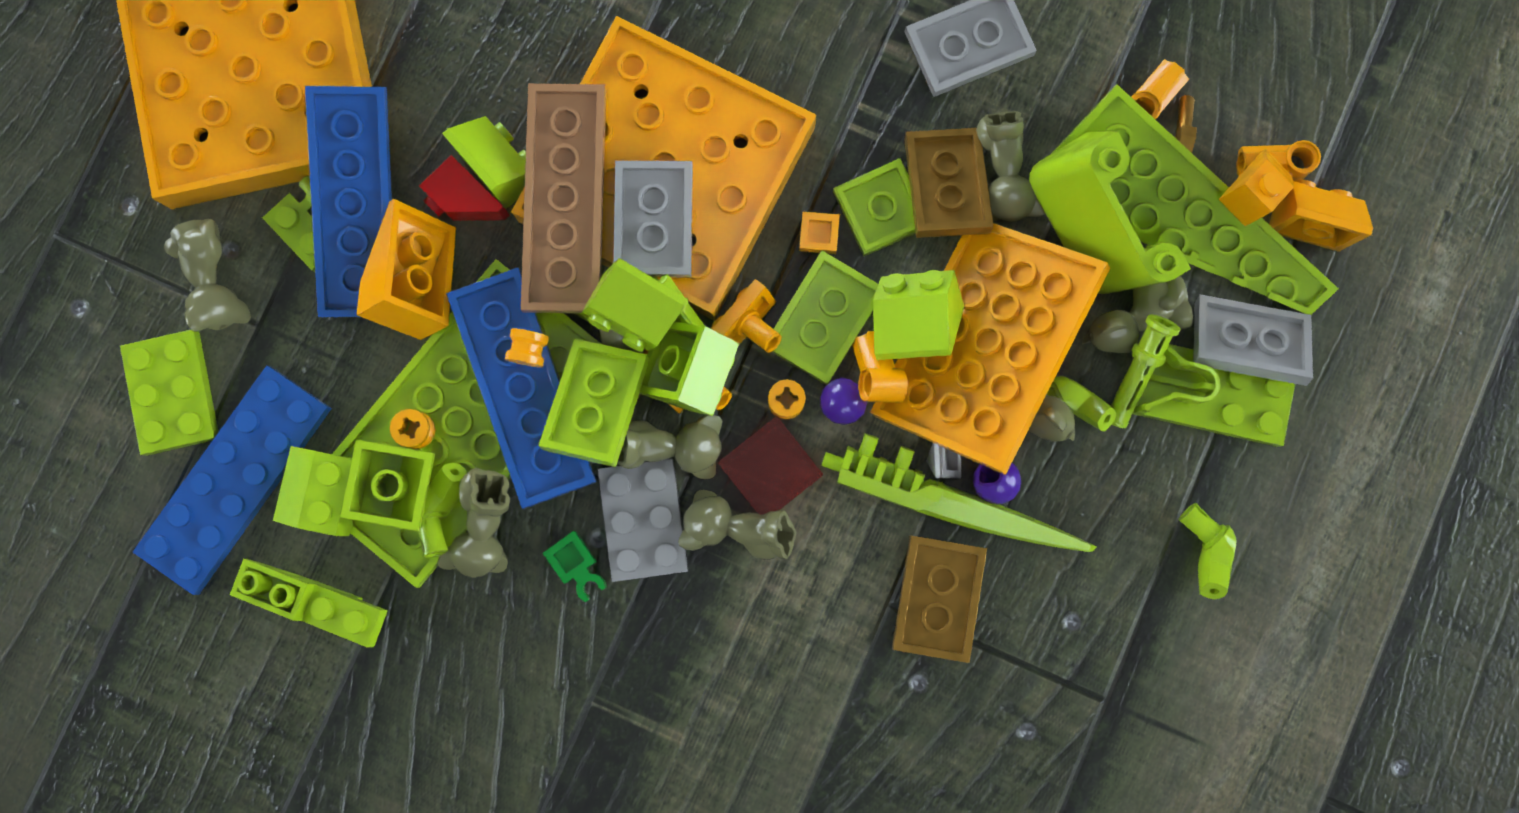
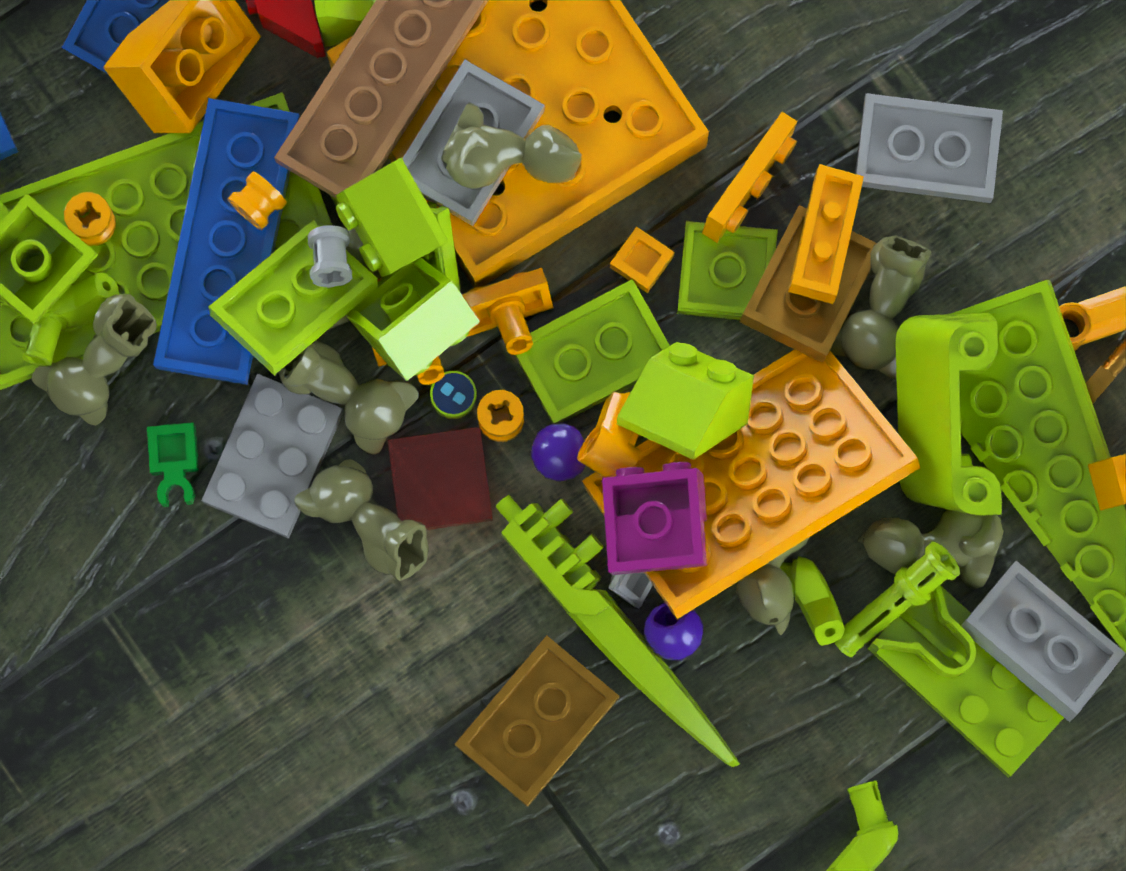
camera: 30 degrees right, 5 degrees down
none -> light grey bush [307,225,352,288]
none -> dark blue tile [430,371,477,419]
none -> olive animal [441,102,582,189]
none -> magenta plate [602,462,707,575]
none -> light orange plate [702,112,797,243]
none -> light orange plate [788,164,864,304]

